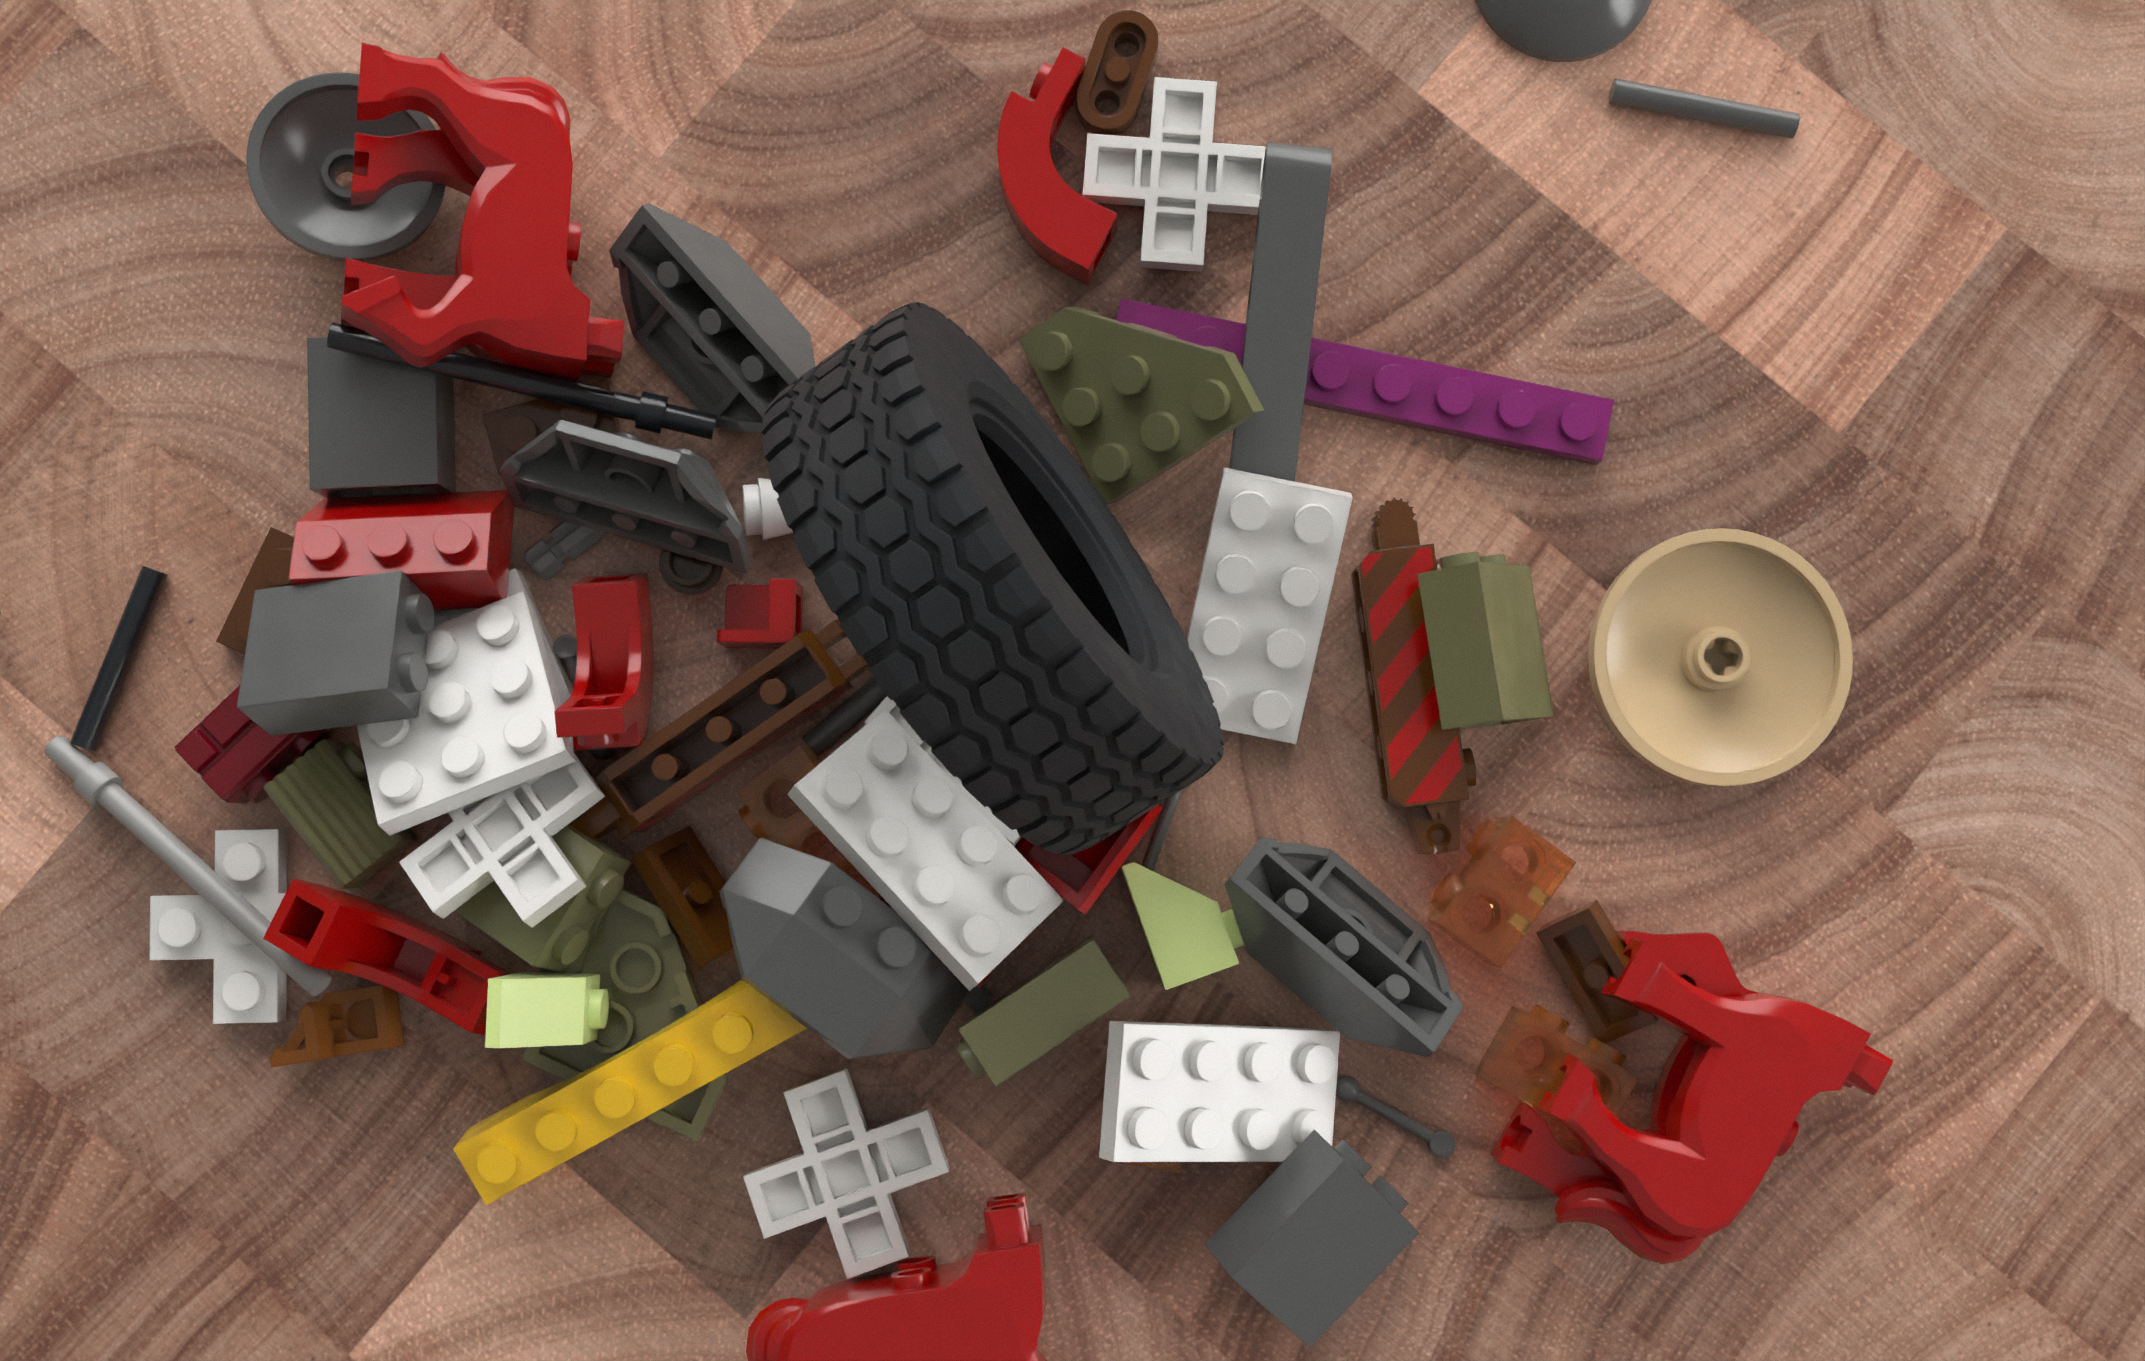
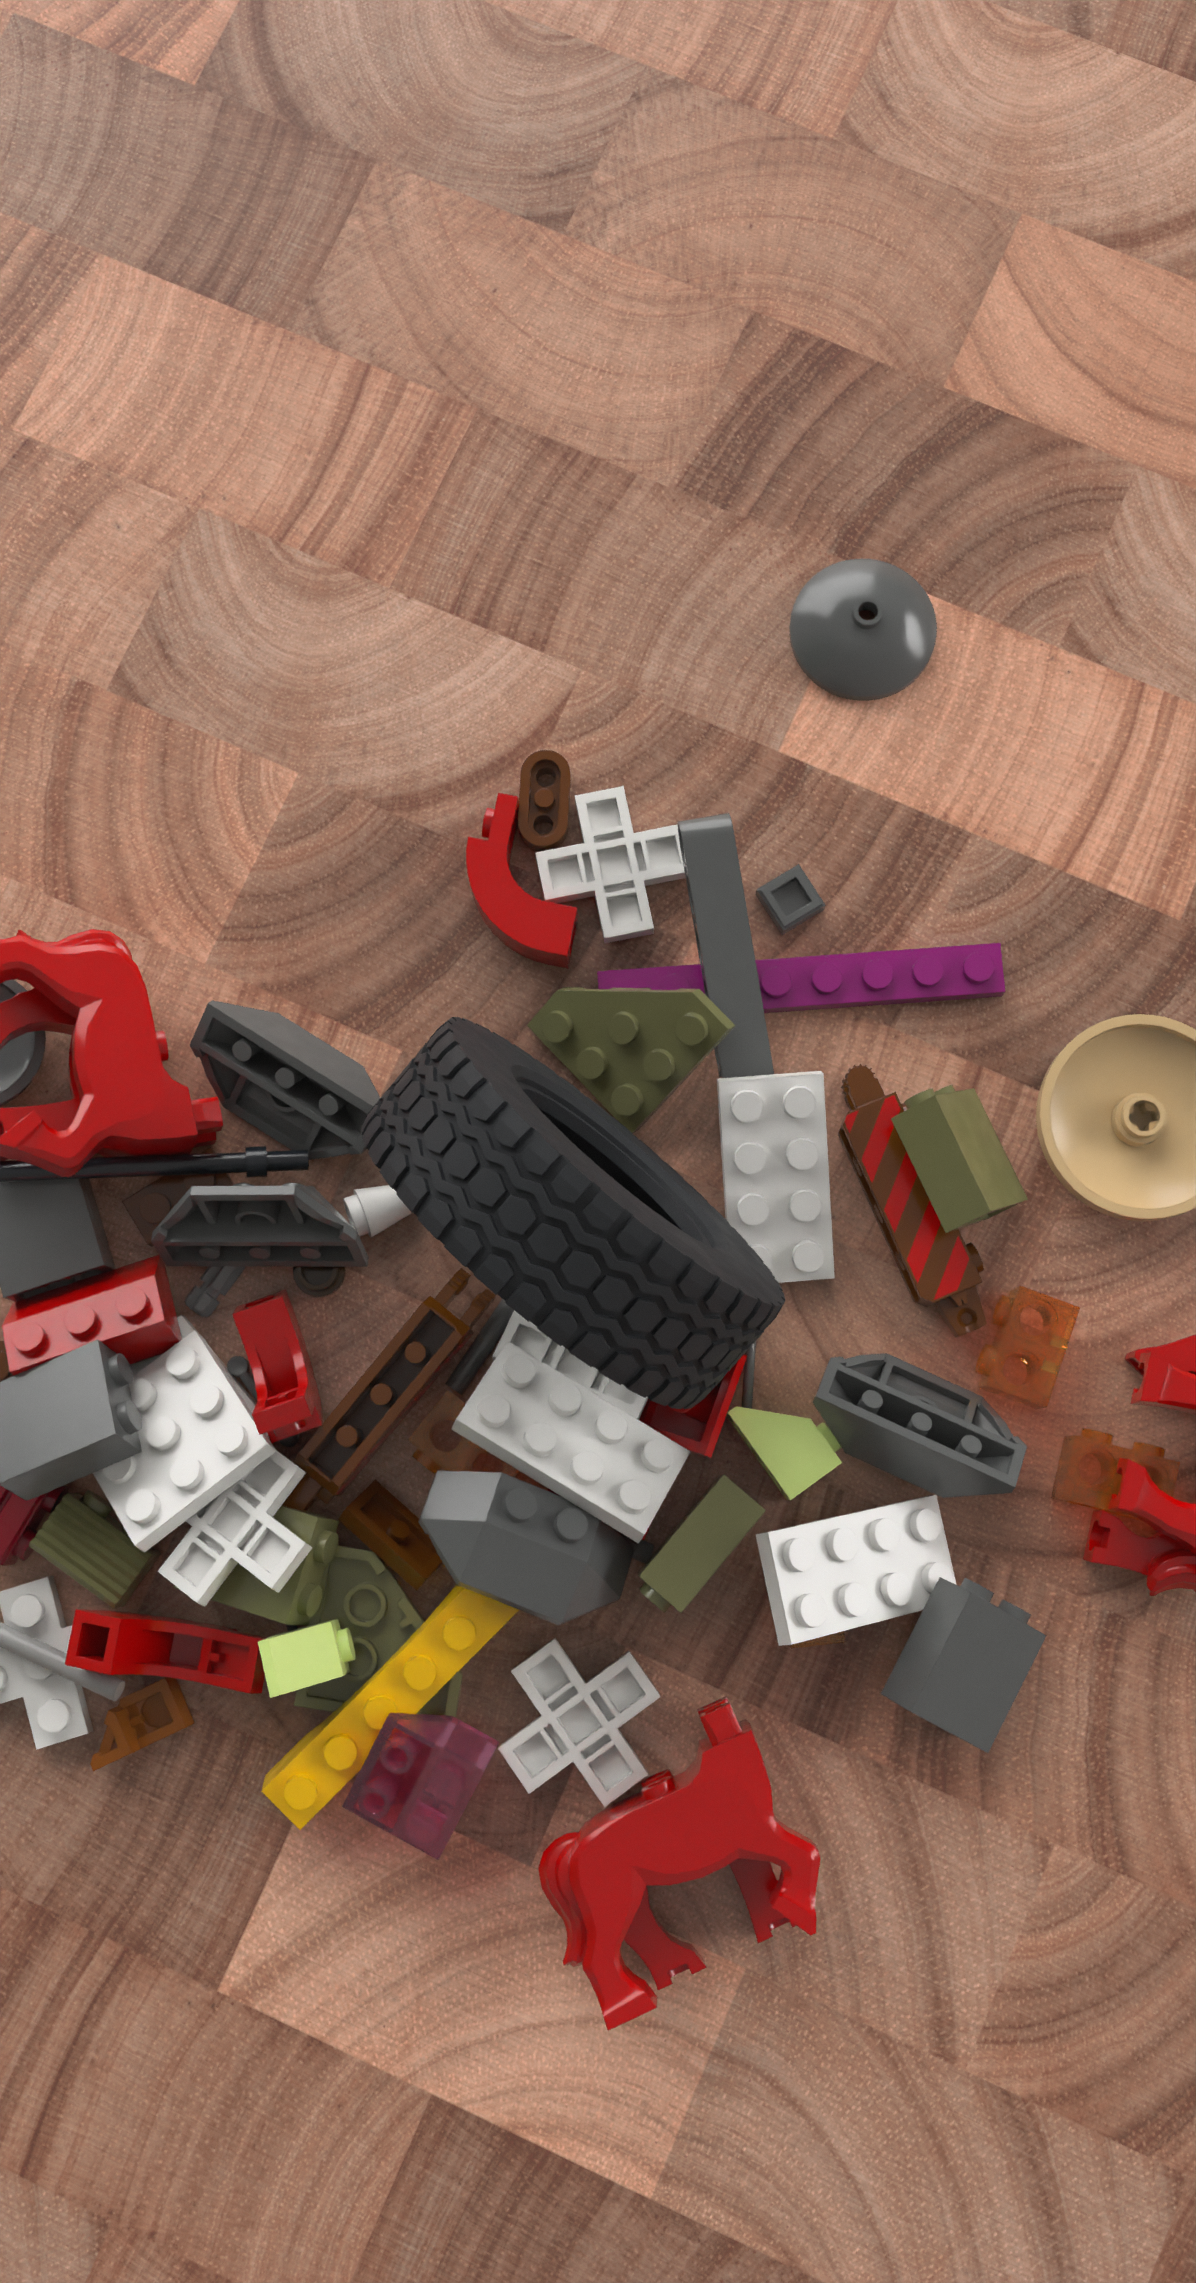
camera: 15 degrees left, 5 degrees down
red panel [717,578,803,649] -> none
dark grey hinge [1336,1076,1455,1157] -> none
reddish brown plate [1536,900,1658,1045] -> none
dark grey bar [1608,78,1800,138] -> none
none -> clear pink slope [342,1713,499,1860]
none -> dark grey tile [755,864,826,935]

